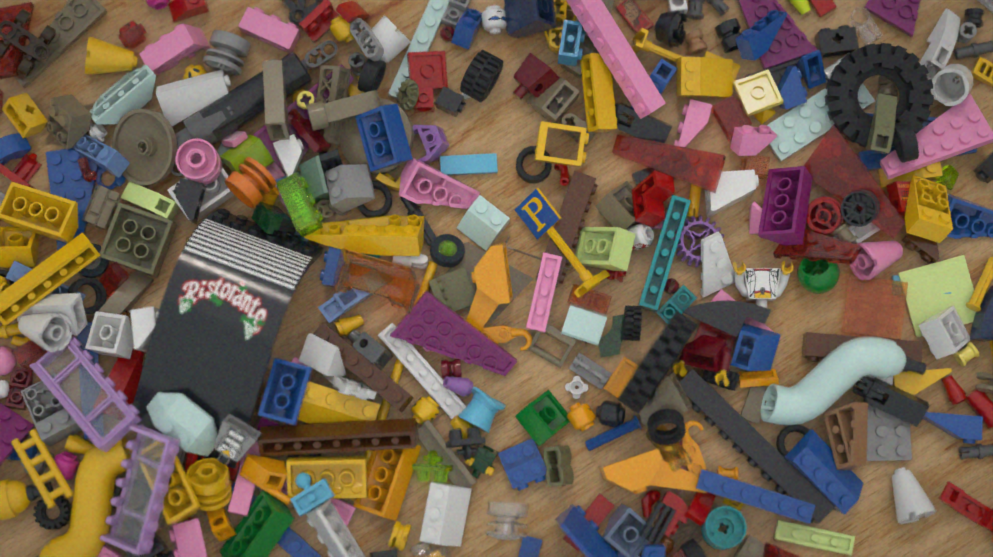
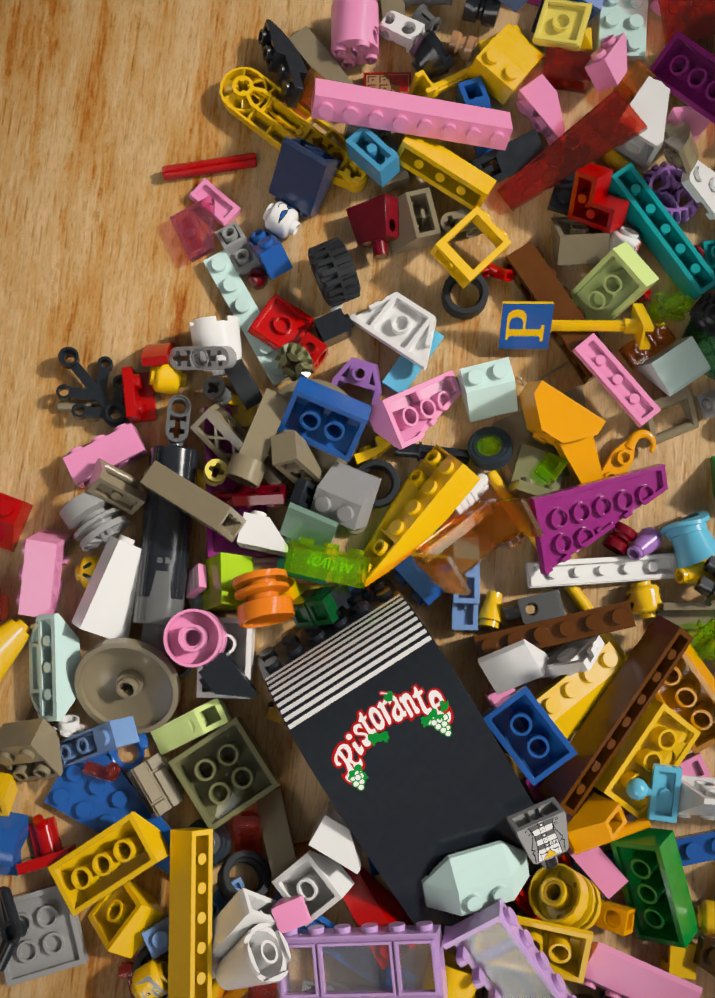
camera: 55 degrees left, 0 degrees up
dark tan wheel [310,199,334,222] -> none
none -> dark tan tile [86,458,147,515]
none -> dark tan slope [270,430,324,486]
none -> bright pink slope [271,895,312,933]
none -> white wing [350,292,437,371]
none -> clear neon green slope [534,452,569,485]
none -> clear neon green hips [649,291,694,322]
none -> dark tan slope [662,121,699,174]

